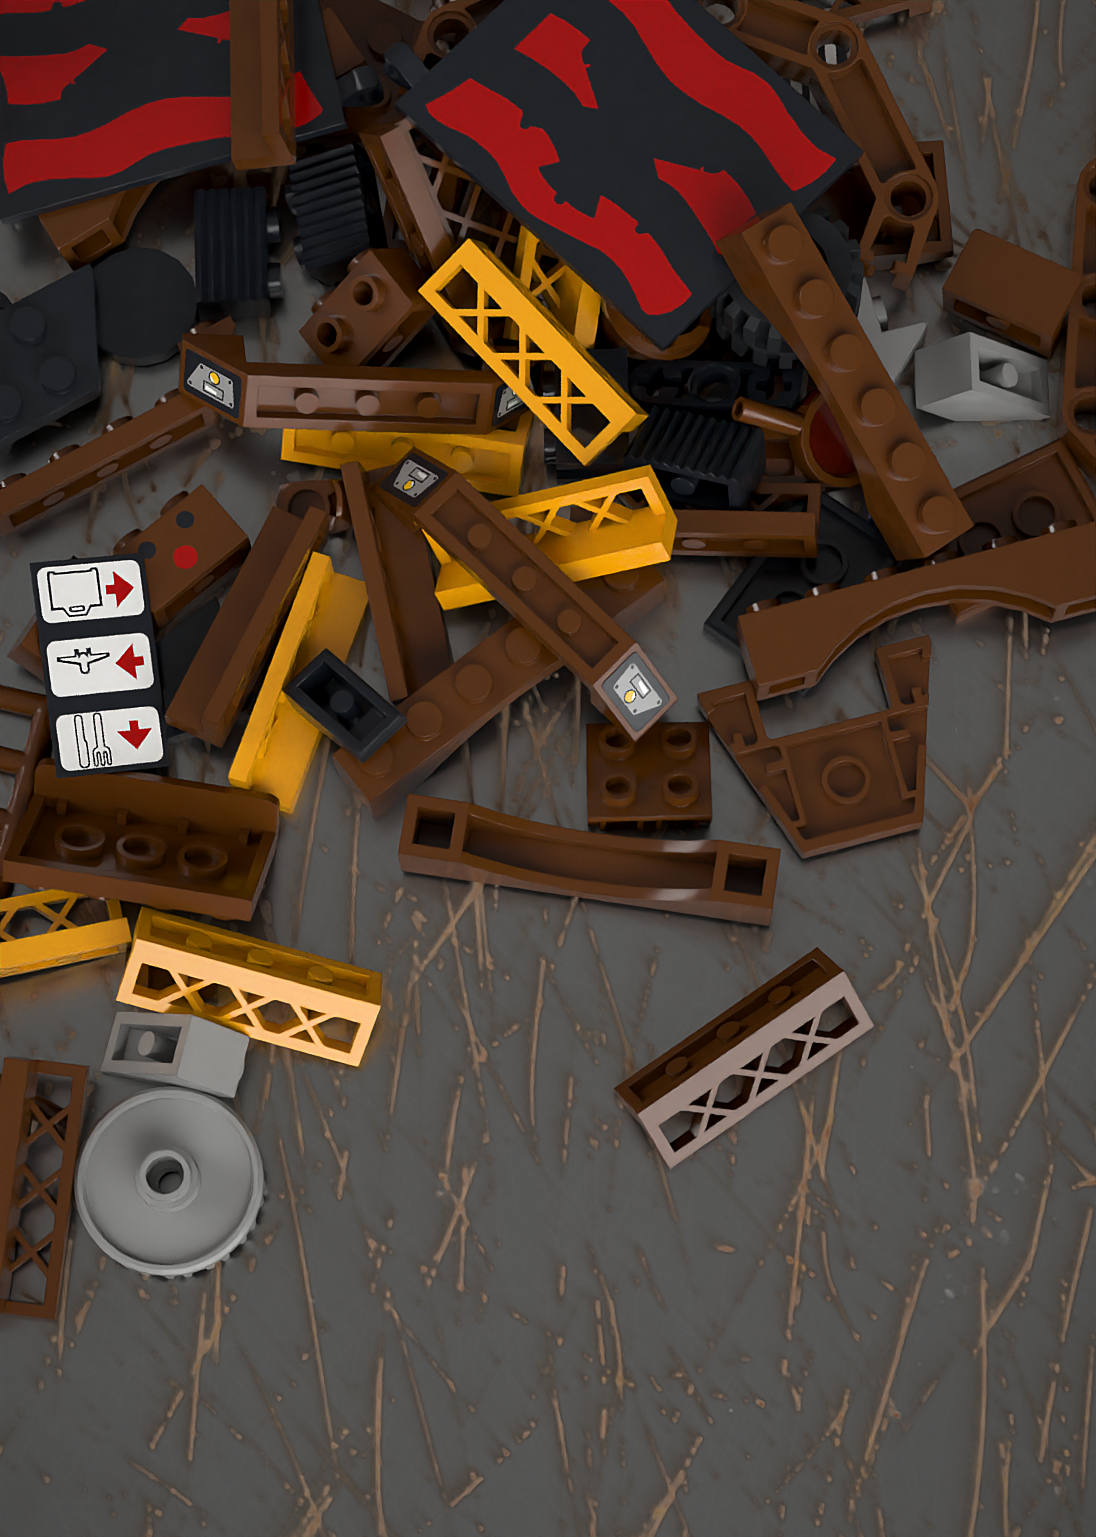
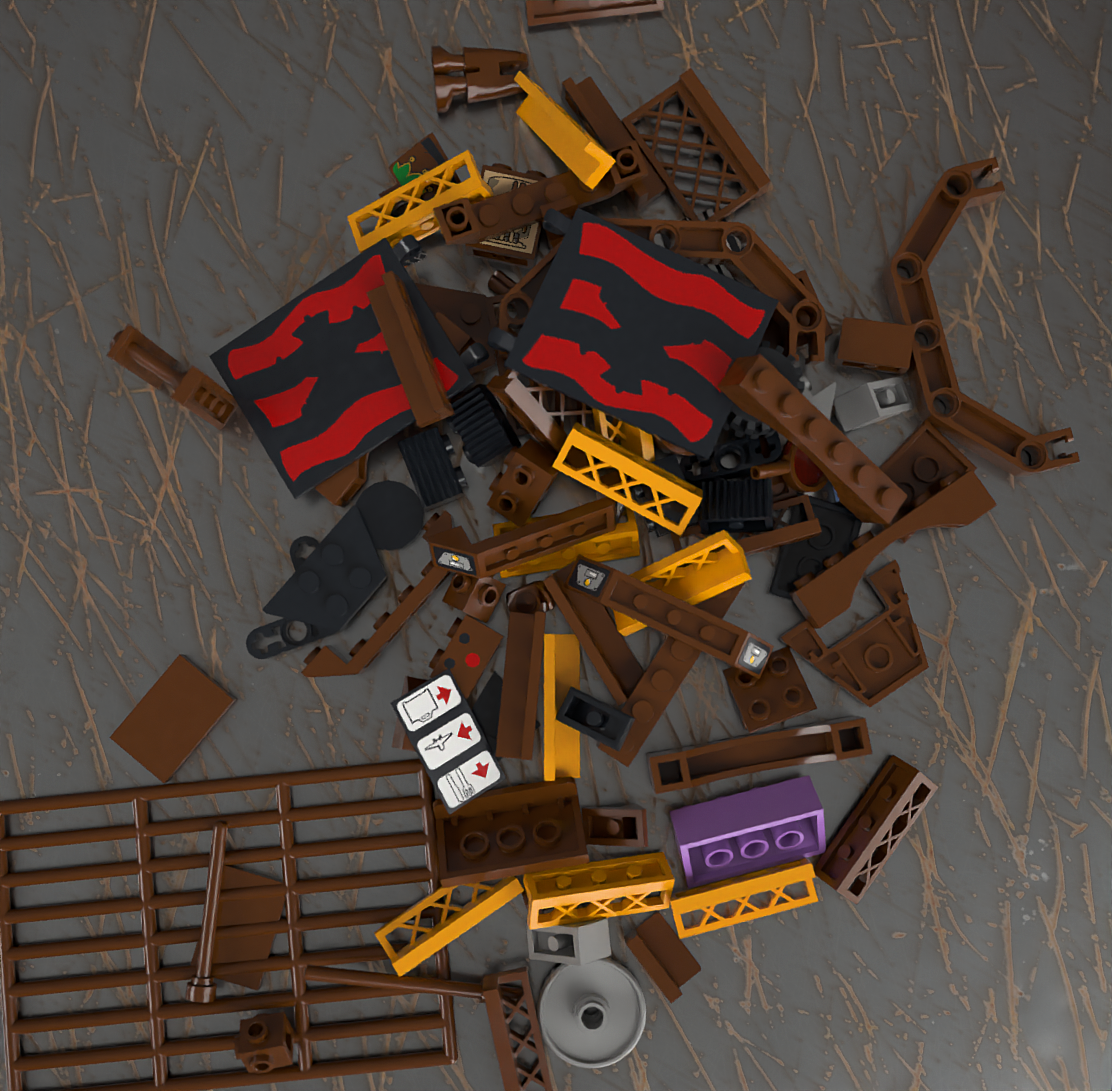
camera: 25 degrees left, 10 degrees up
none -> reddish brown brick [442,573,506,623]
none -> reddish brown slope [582,804,648,847]
none -> reddish brown panel [624,911,701,1004]
none -> medium lavender slope [669,775,826,888]
none -> light orange fence [669,858,819,939]

